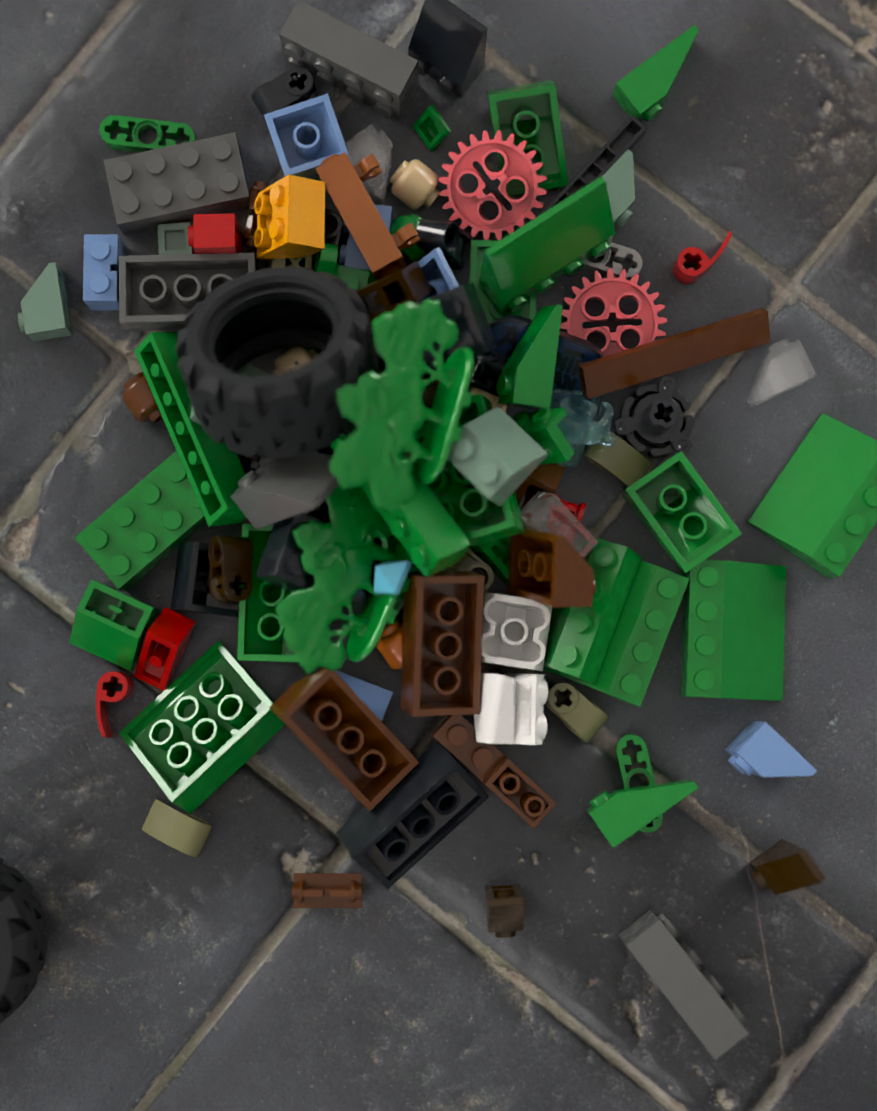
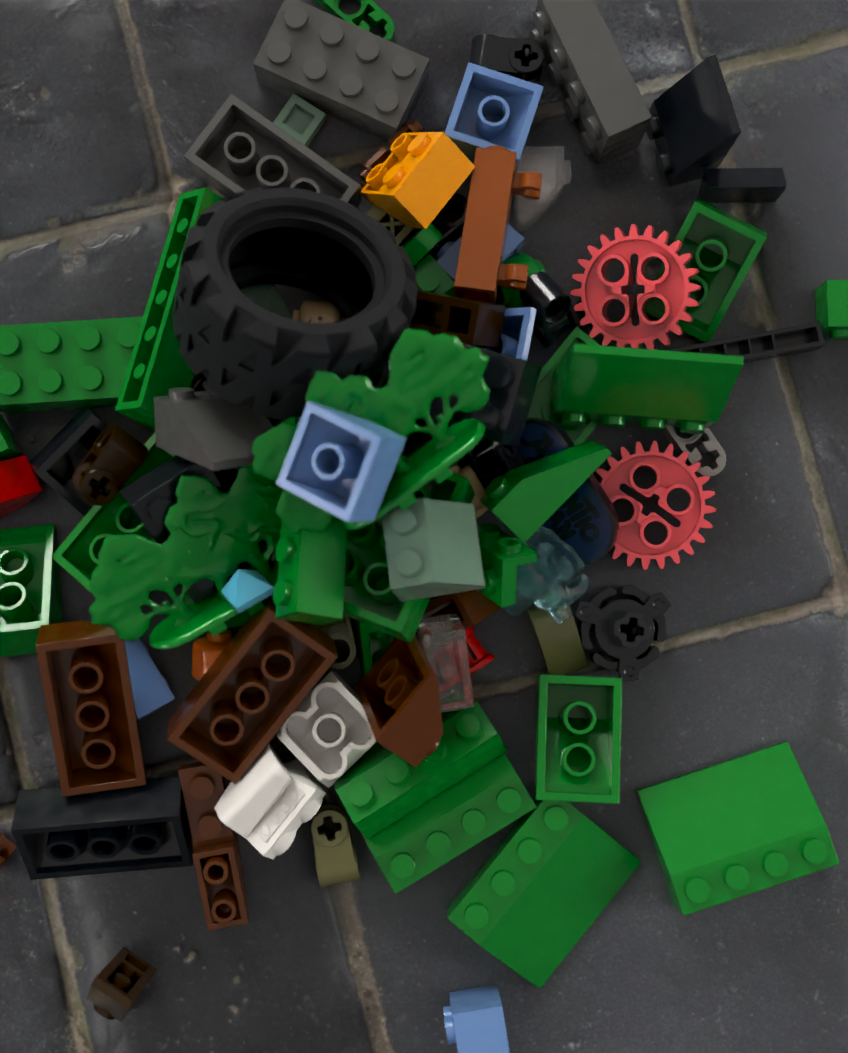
camera: 30 degrees right, 0 degrees up
sand green slope [18,262,73,342] -> none
medium blue piece [83,234,125,310] -> none
reddish brown head [122,372,163,423] -> none
red brick [188,214,243,254] -> none
tan head [389,159,440,210] -> none
green slope [413,105,451,152] -> none
reddish brown tile [579,308,771,399] -> none
green slope [587,779,699,848] -> none
sand green slope [602,149,635,228] -> none
green beam [615,734,663,833] -> none
red panel [673,230,732,284] -> none
clear slope [746,339,817,408] -> none
none -> medium blue slope [276,401,407,523]
none -> black slope [698,168,787,203]

